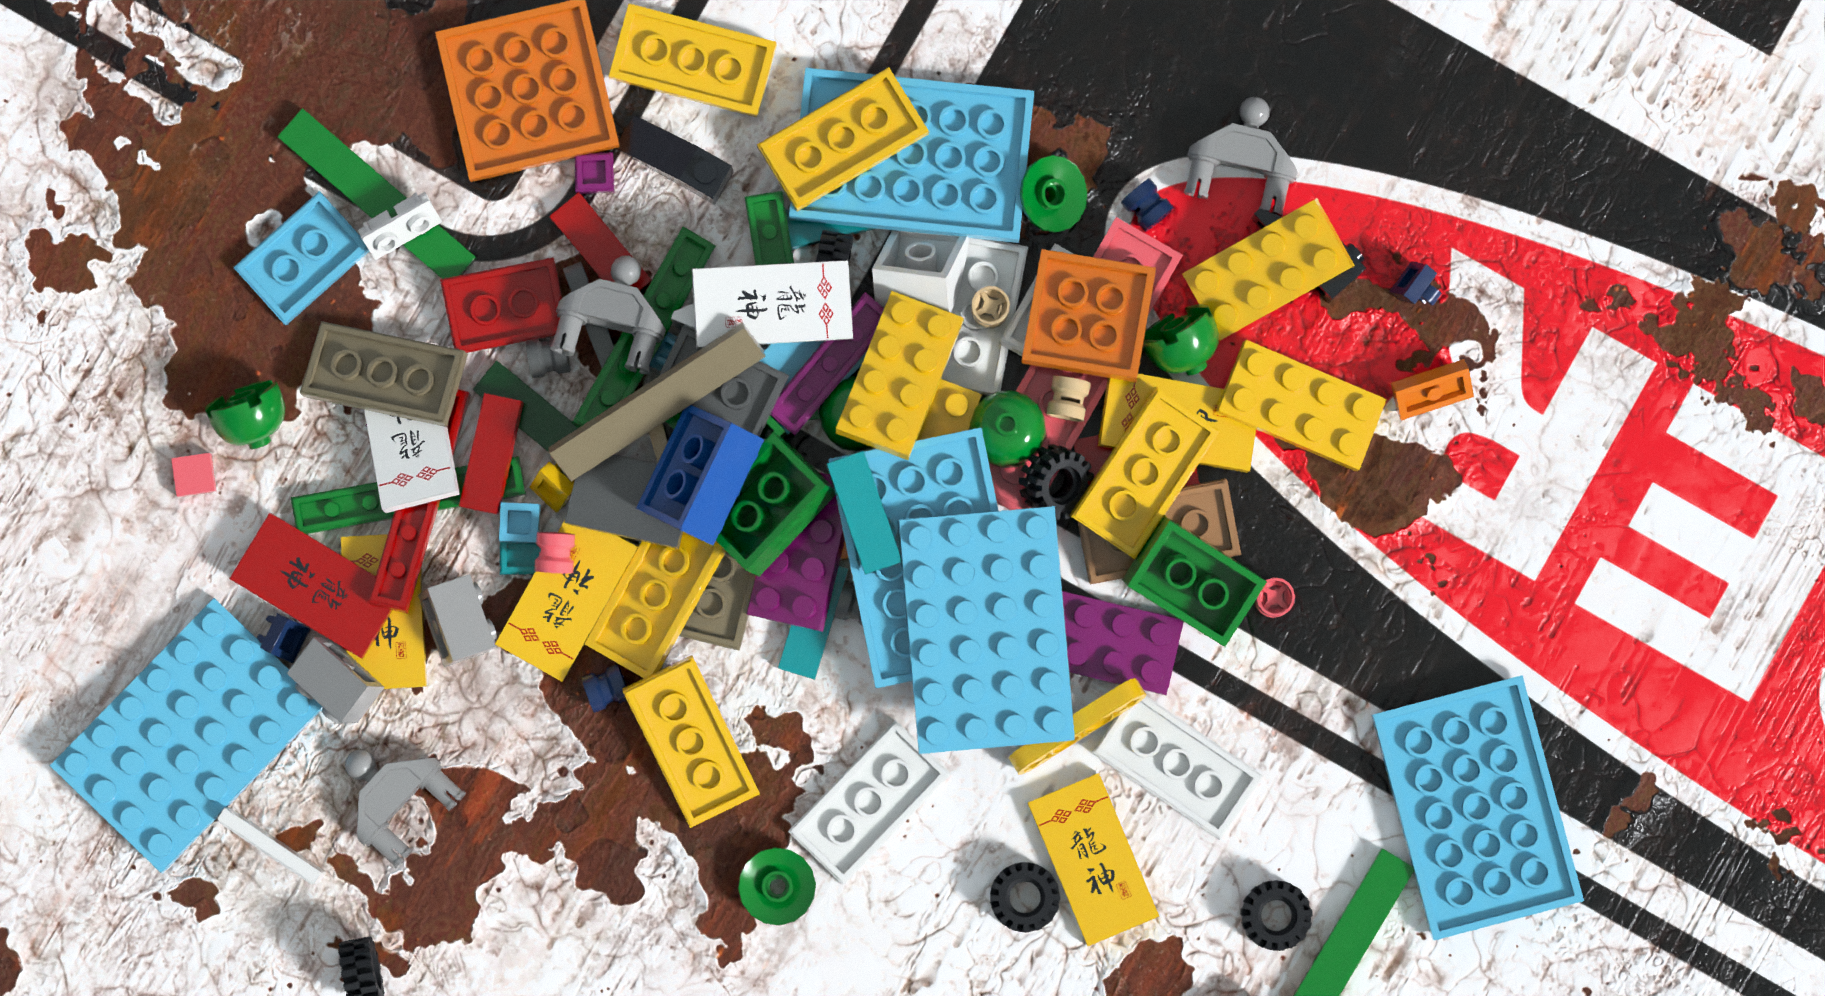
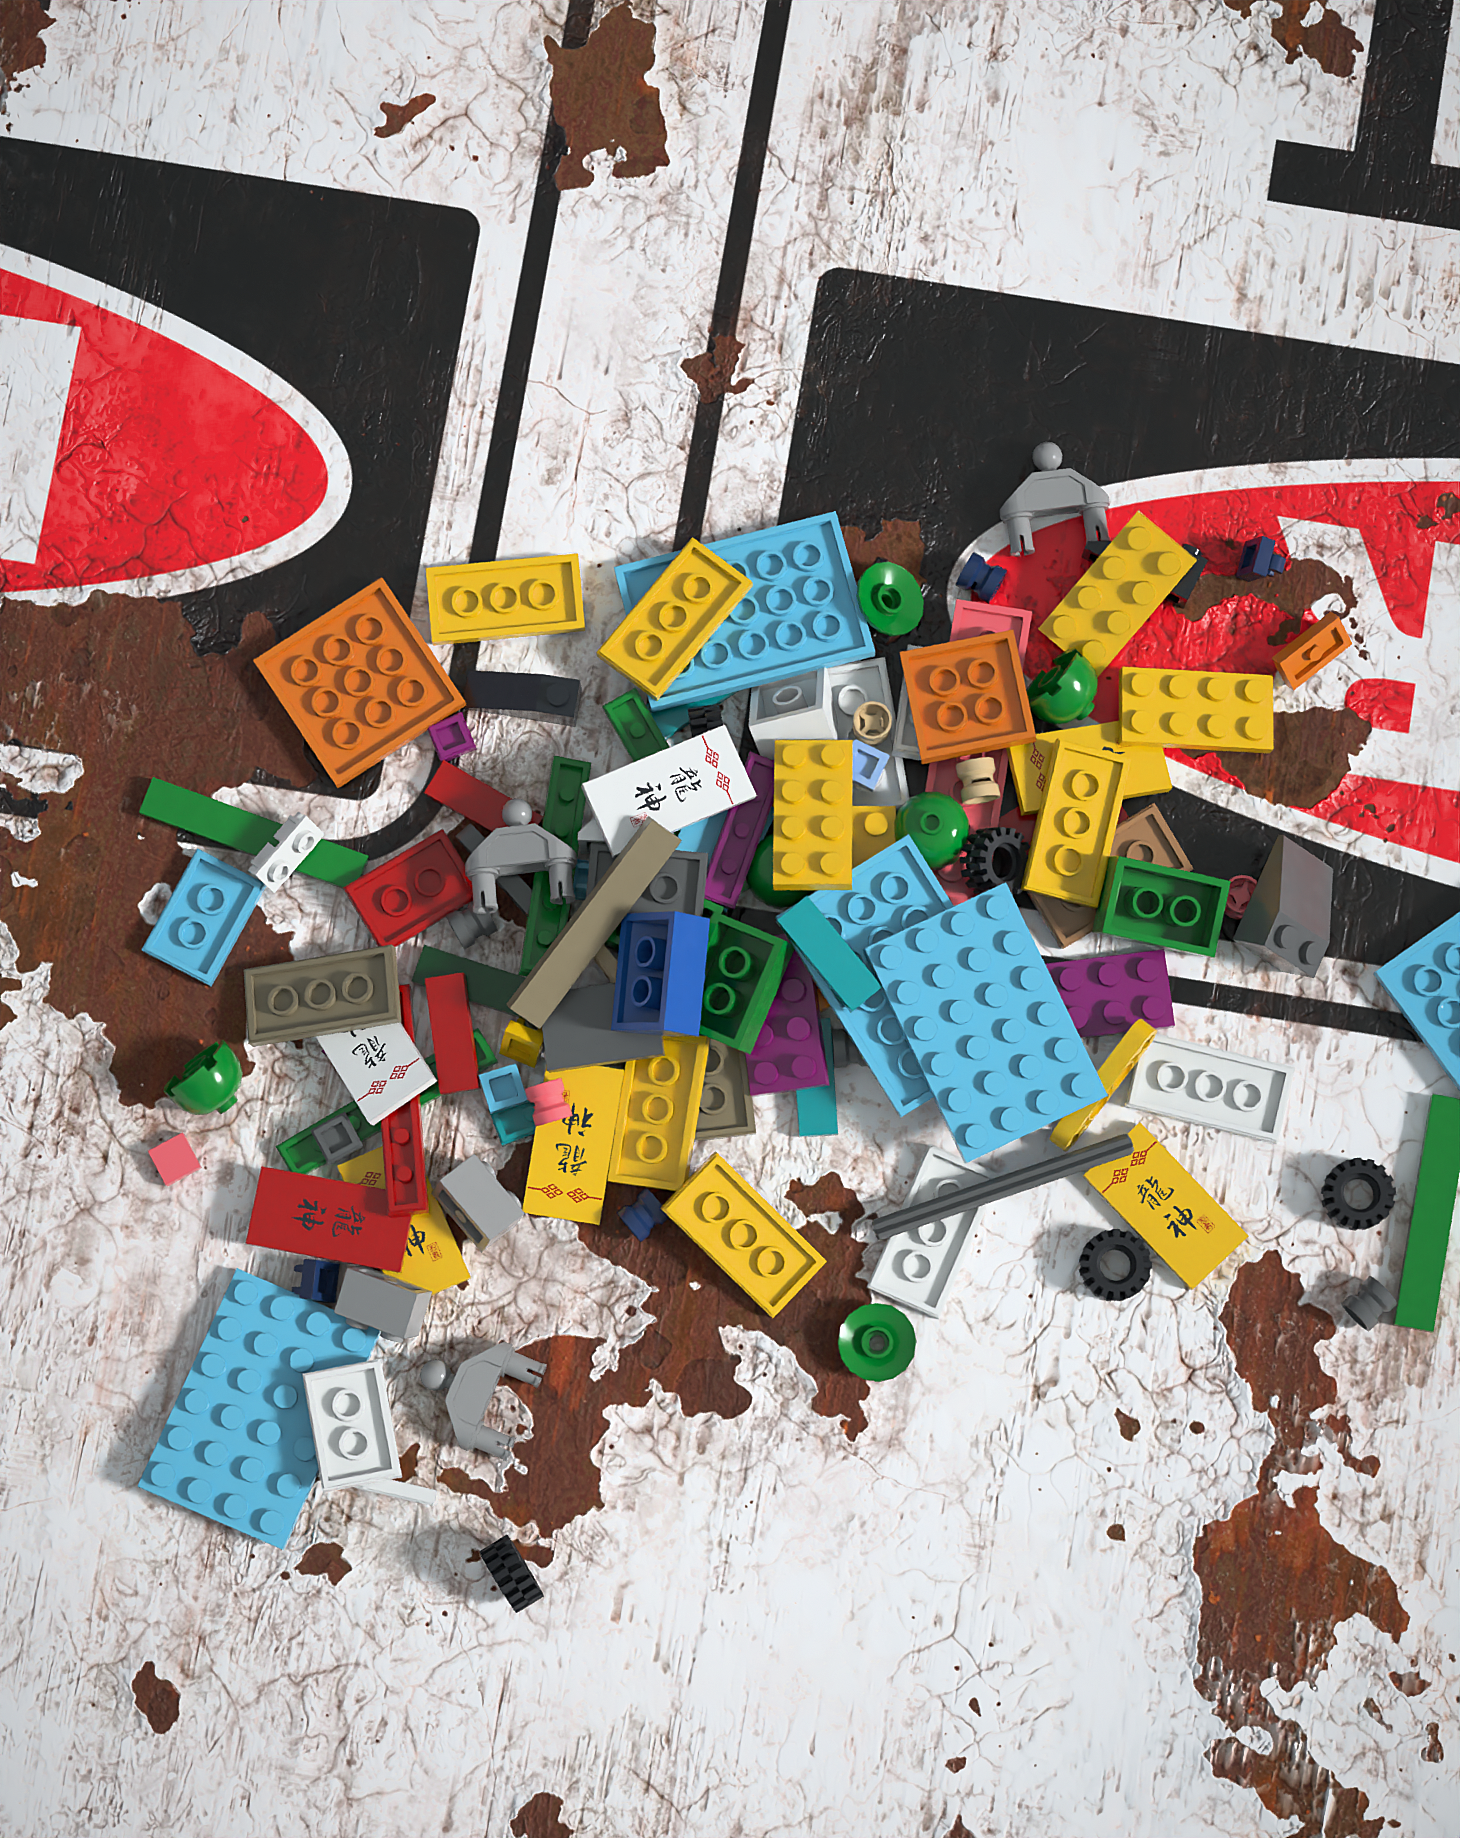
camera: 20 degrees left, 5 degrees down
none -> white tile [302,1359,402,1493]
none -> dark grey tile [310,1112,364,1166]
none -> light blue plate [853,739,890,792]
none -> dark grey axle [872,1134,1134,1240]
none -> dark grey slope [1232,835,1333,978]

